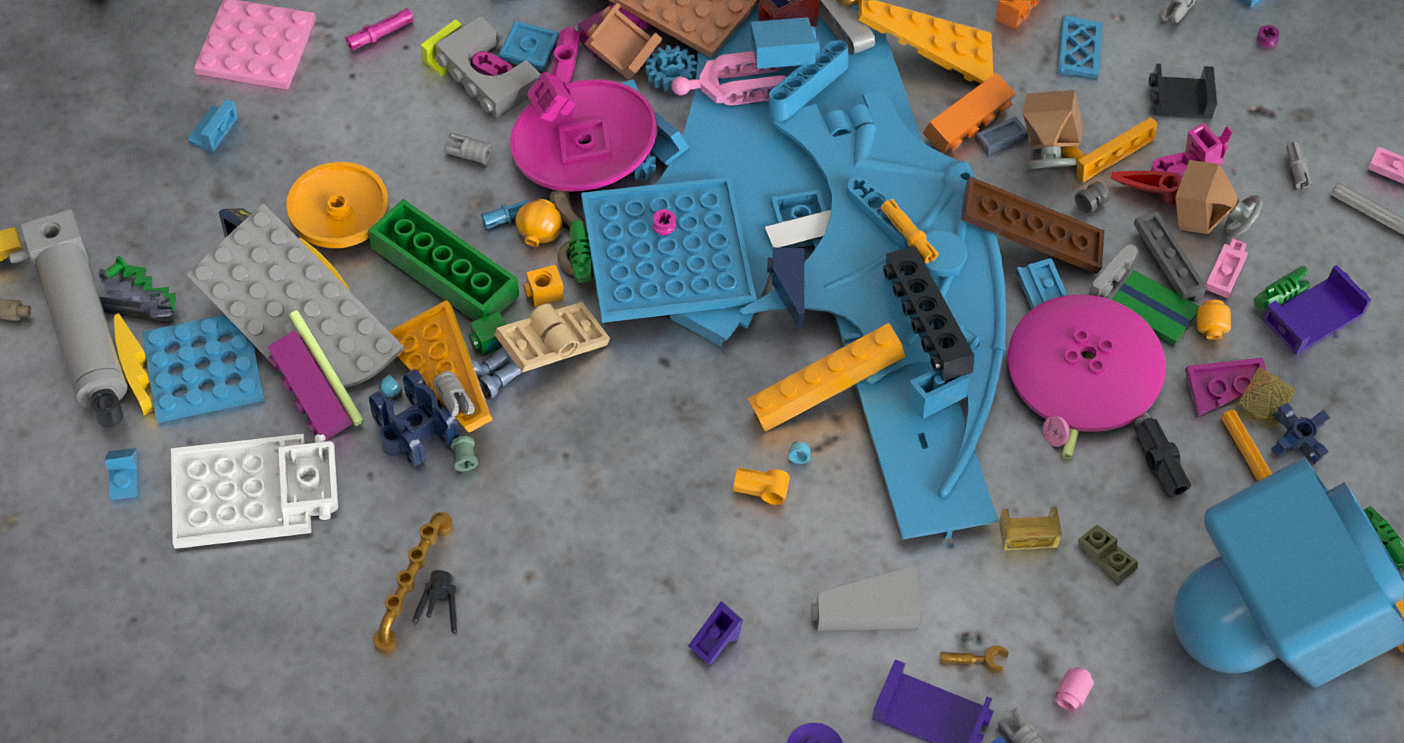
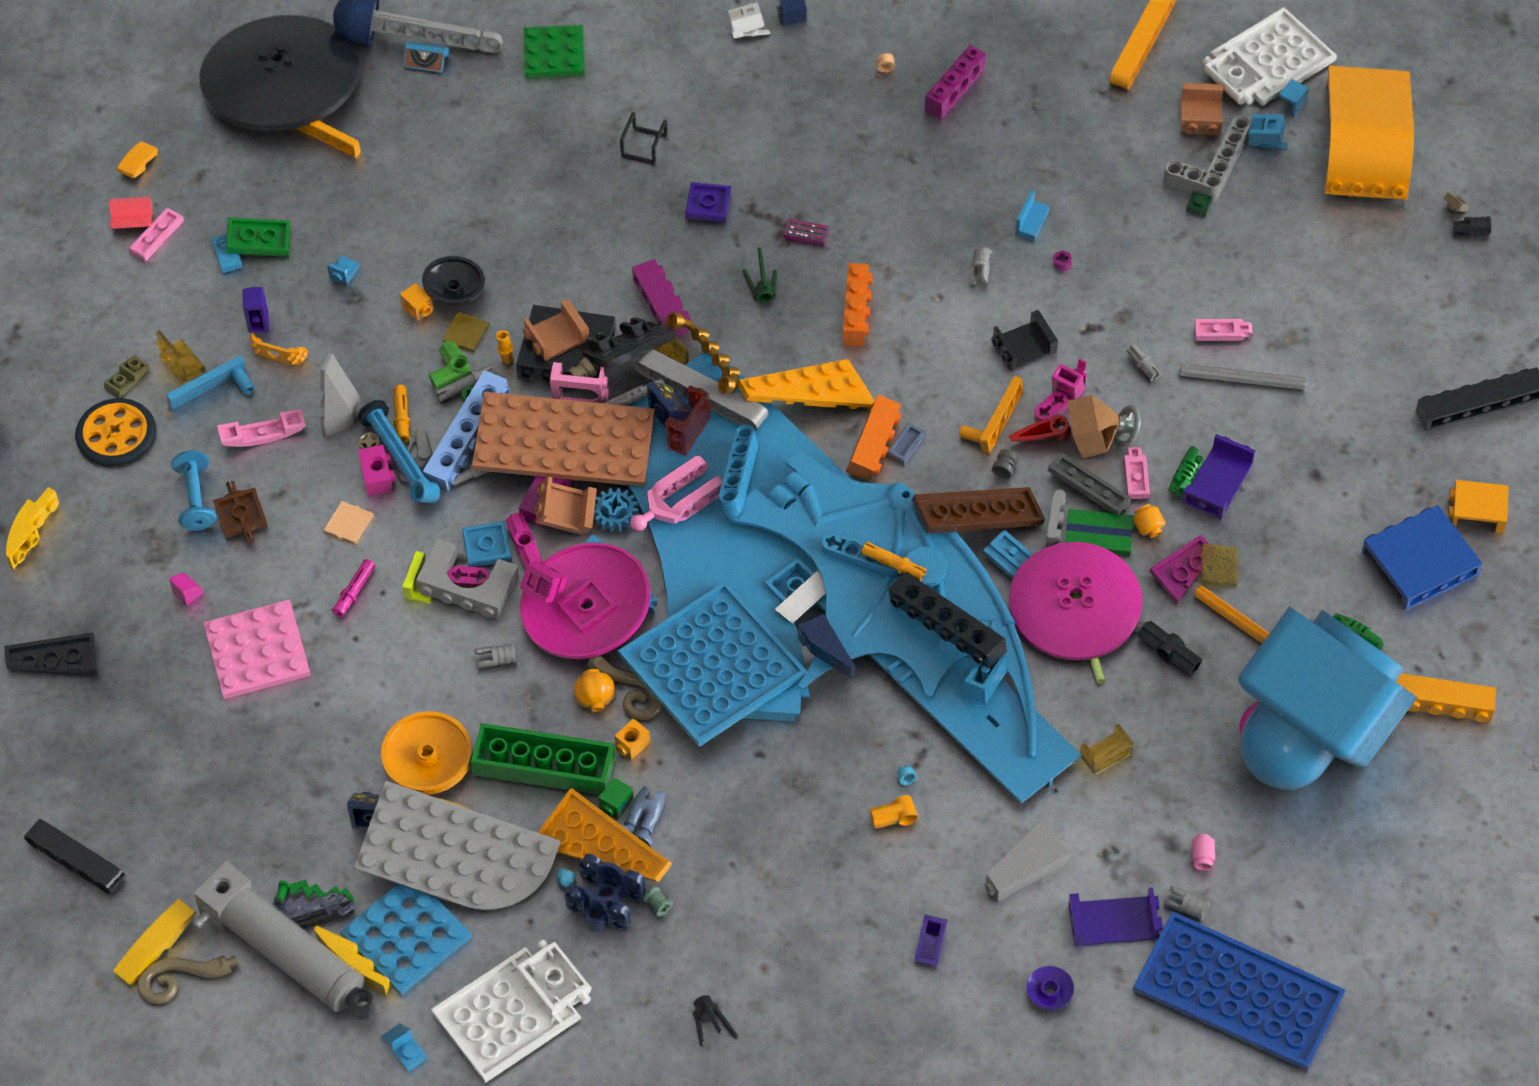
camera: 25 degrees left, 0 degrees up
dark azure panel [187,99,238,152] -> none
magenta brick [268,330,353,440] -> none
yellowish green piece [289,310,364,426] -> none
pearl gold bar [373,512,453,654] -> none
light grey hinge [433,371,475,416] -> none
dark azure axle [481,200,529,229] -> none
tan plate [495,302,610,372] -> none
green hinge [569,219,593,283] -> none
dark azure panel [650,112,689,165] -> none
dark pink bush [653,209,676,235] -> none
light orange brick [748,323,906,432] -> none
dark azure brick [751,17,820,69] -> none
pearl gold piece [940,645,1009,673] -> none
medium nougat piece [1023,90,1084,168] -> none
bright pink piece [1043,416,1070,447] -> none
dark azure window [1057,15,1103,79] -> none
olive slope [1078,524,1138,584] -> none
dark blue pin [1271,403,1330,464] -> none

